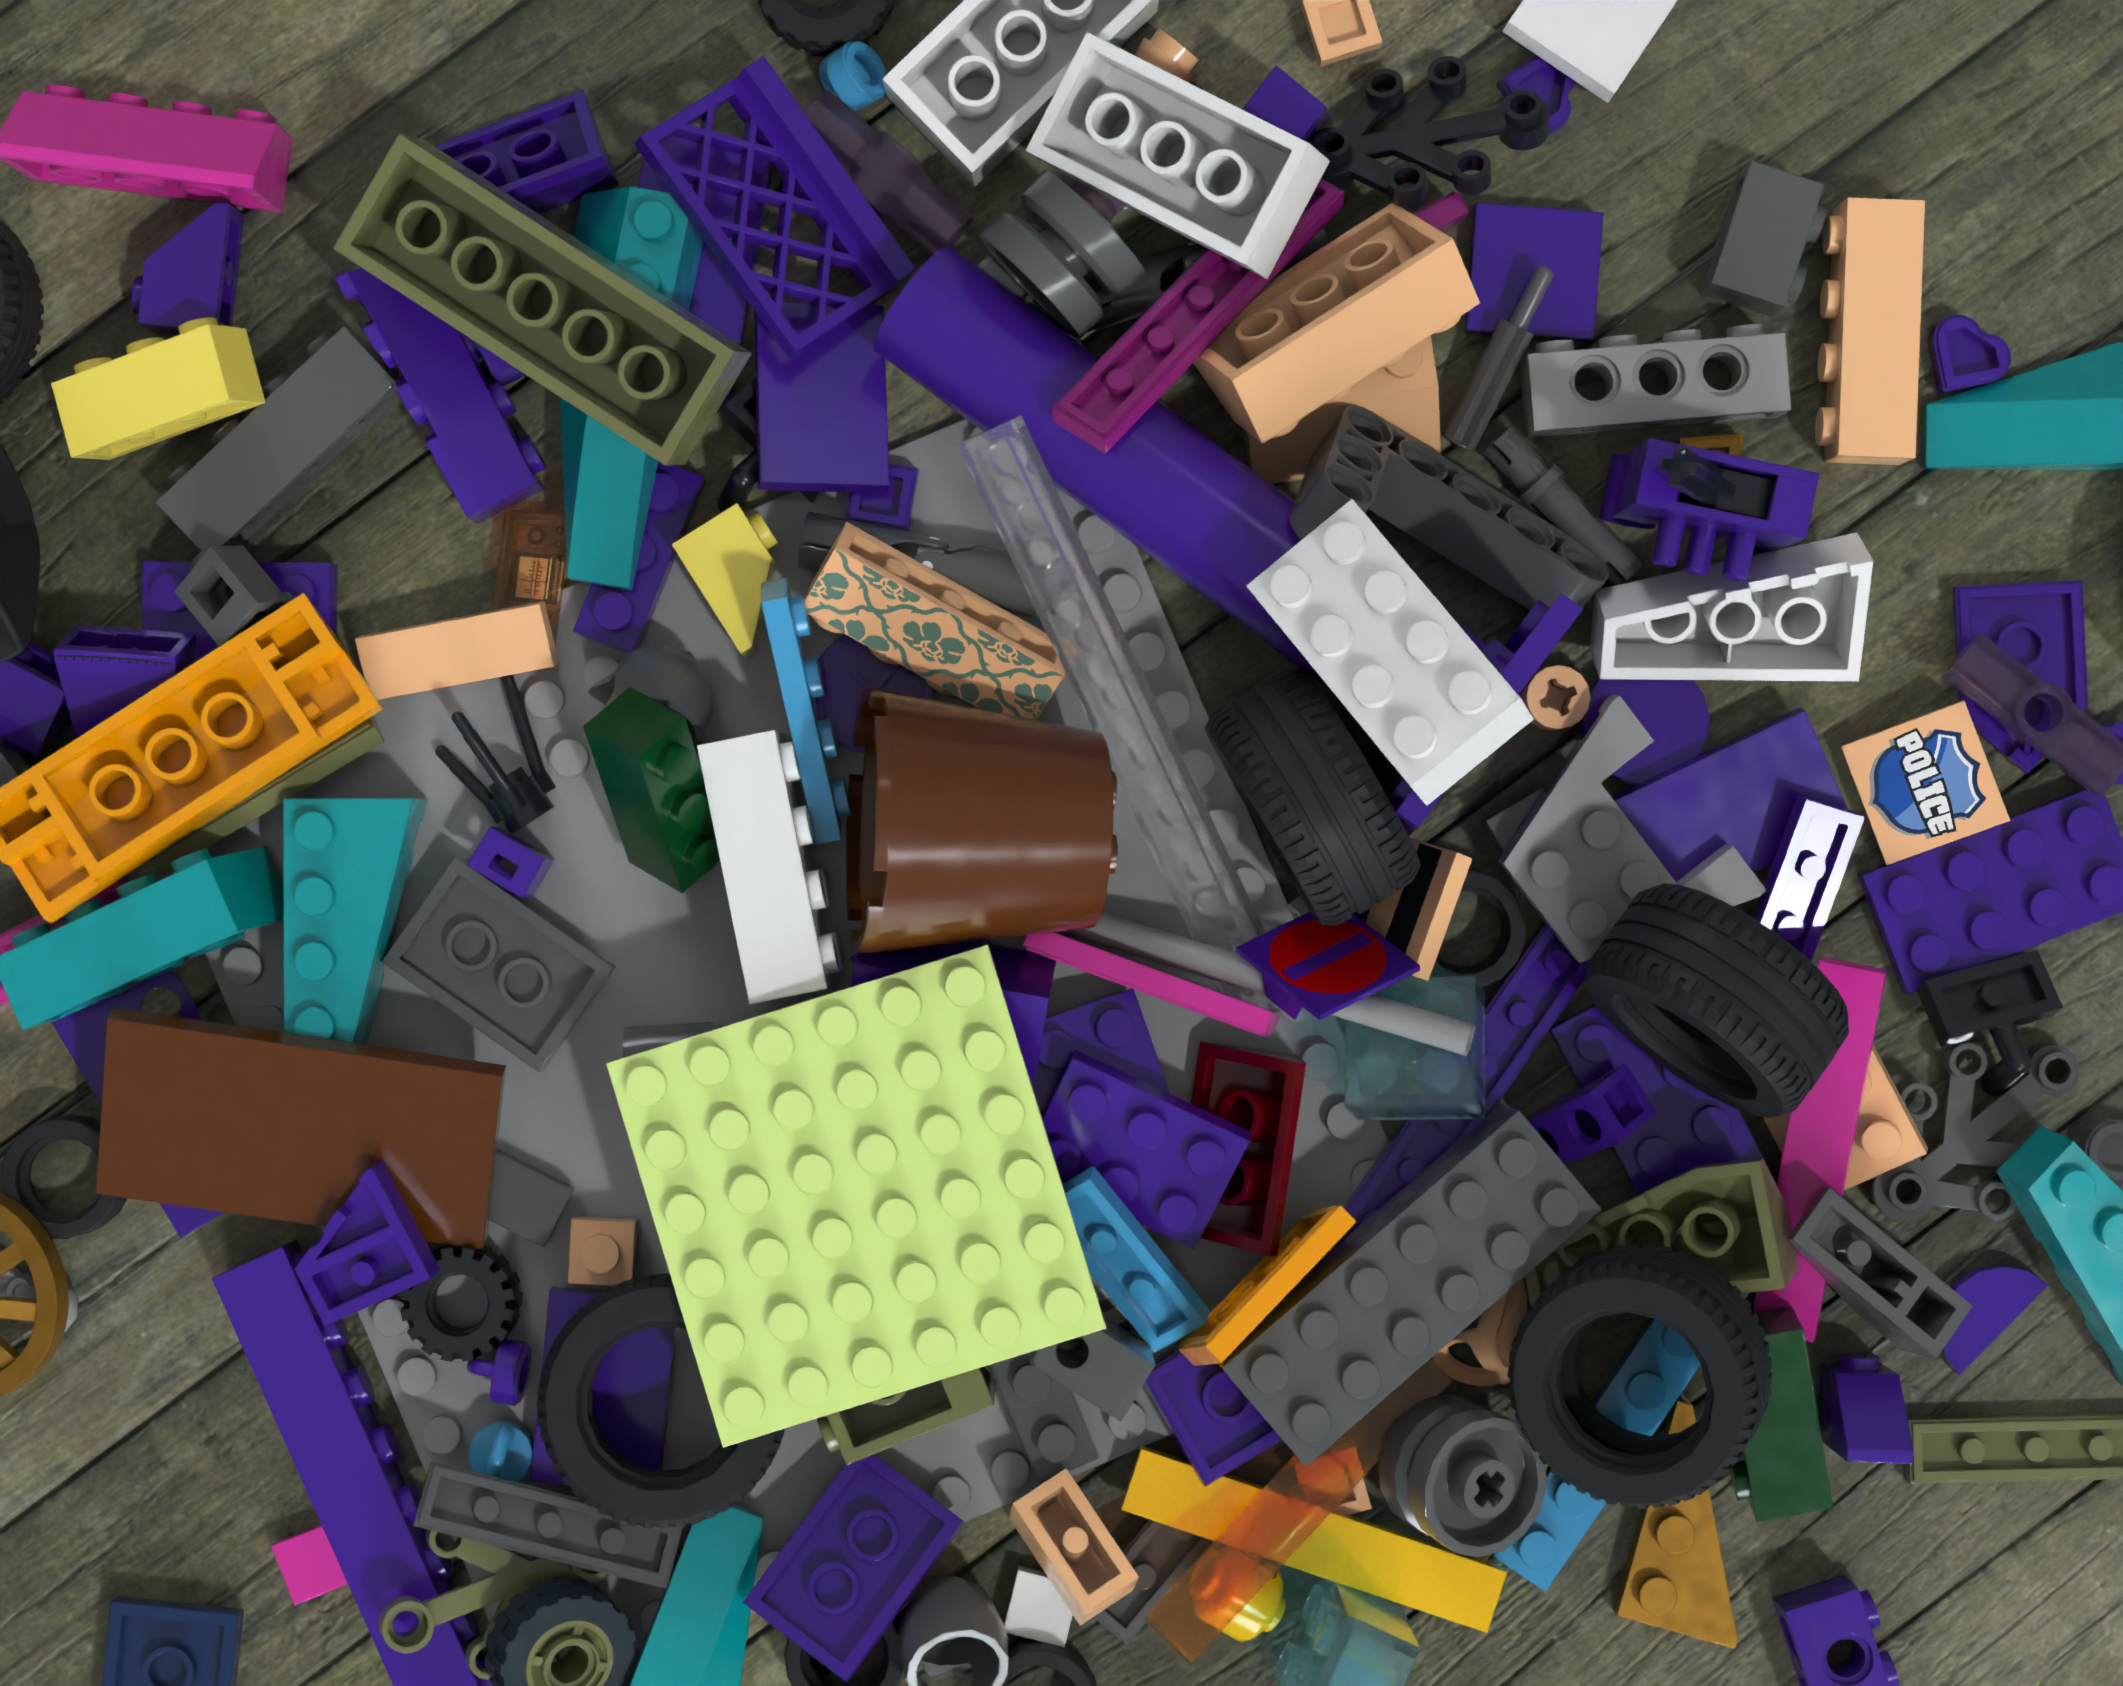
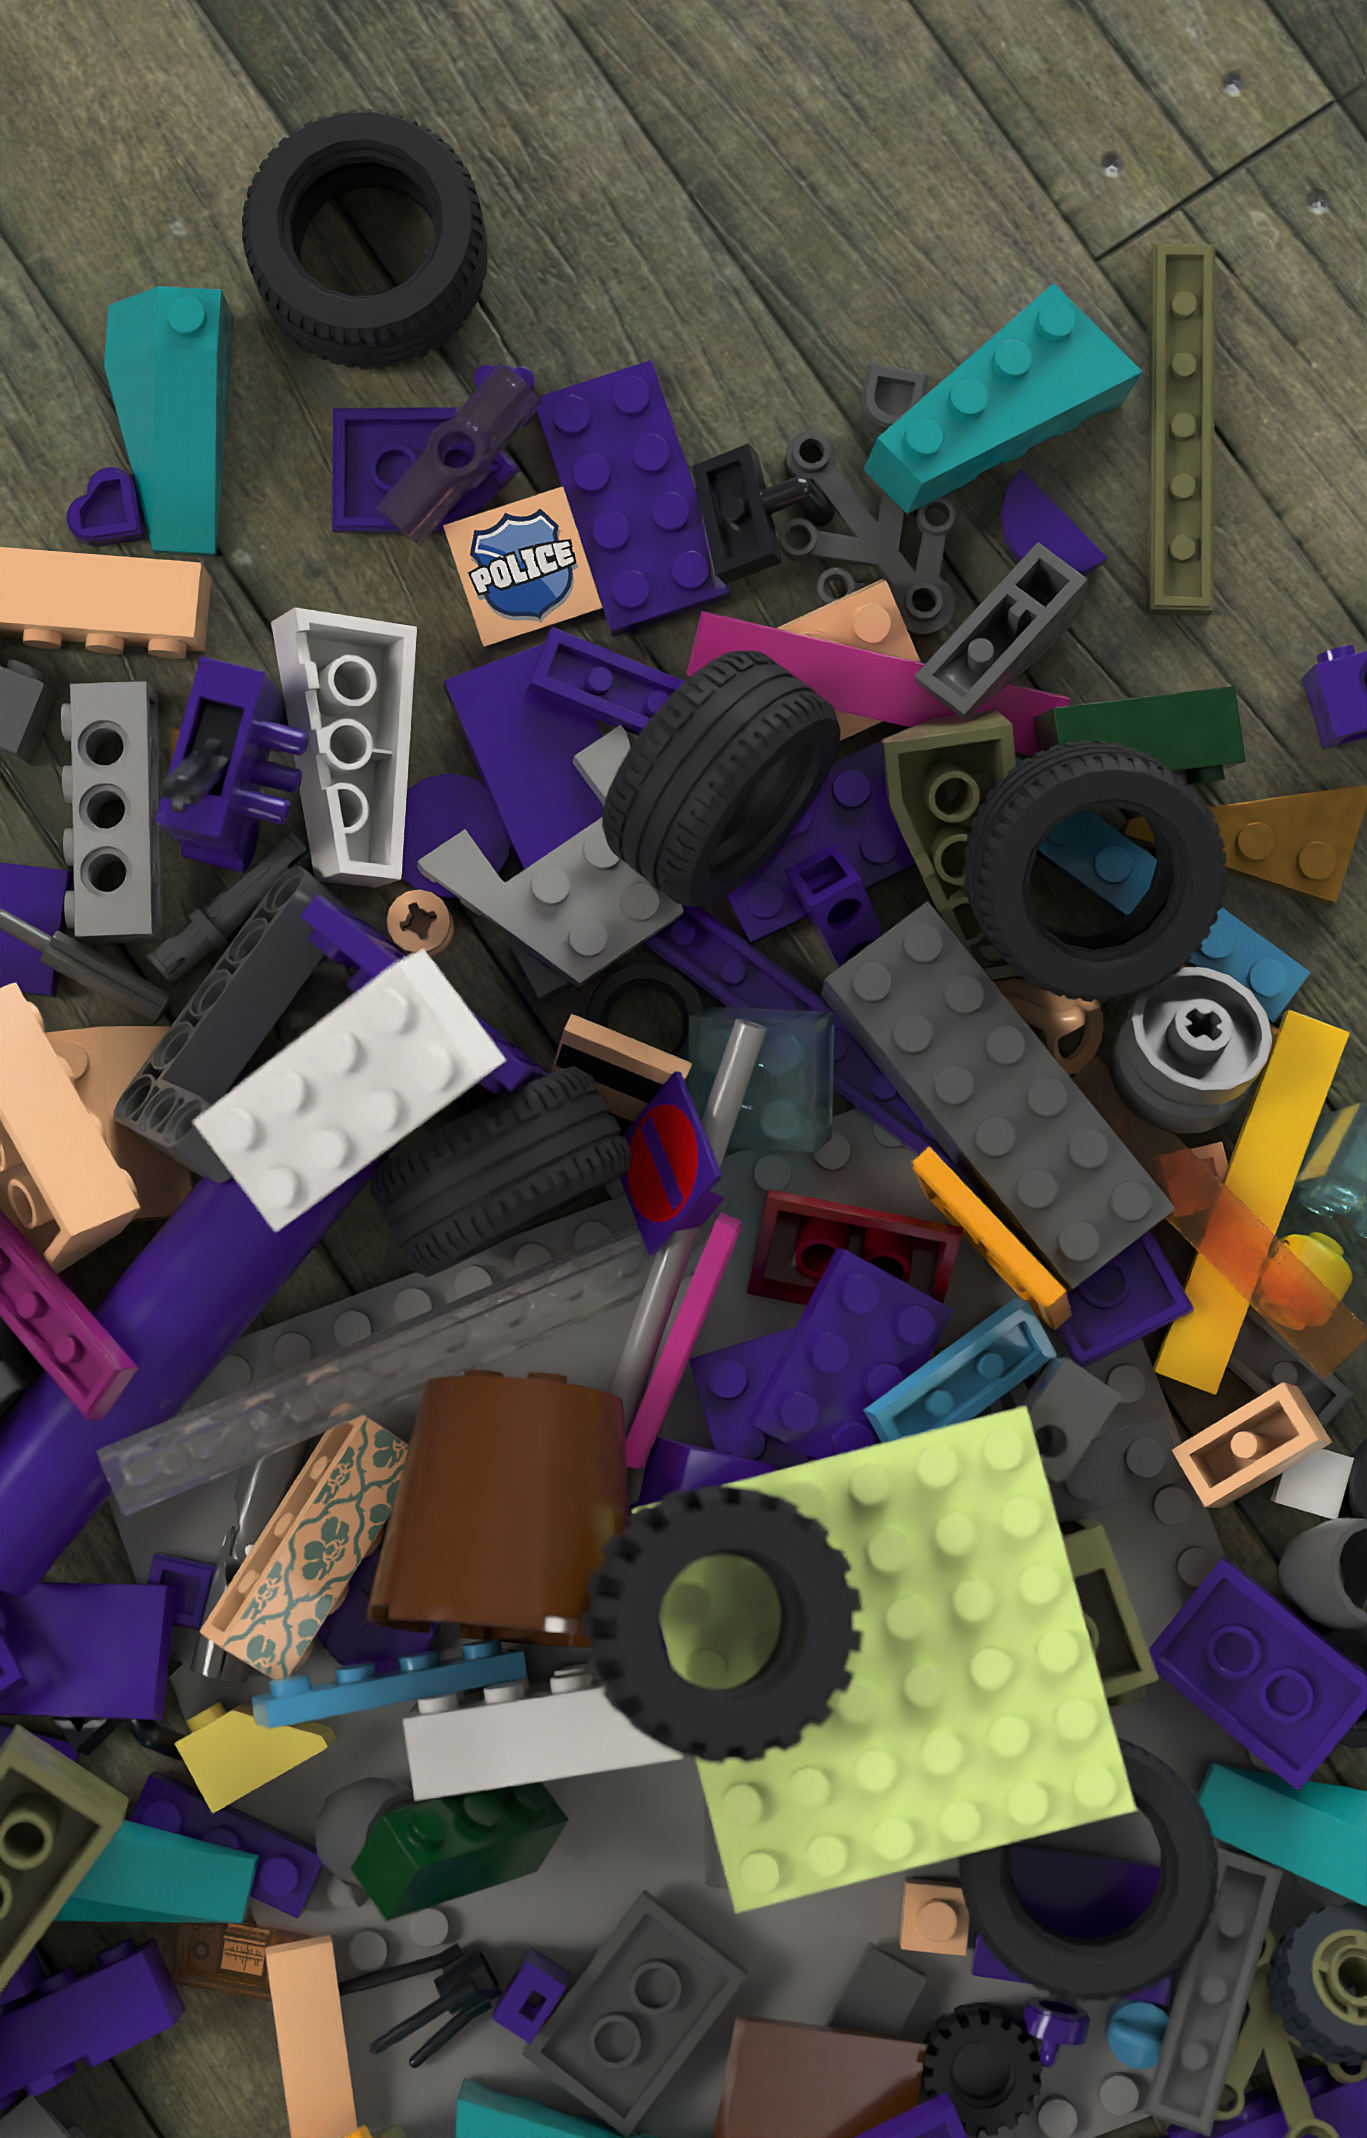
camera: 80 degrees left, 5 degrees down
dark purple slope [1818,1353,1913,1464] -> none
none -> black tyre [582,1486,863,1764]

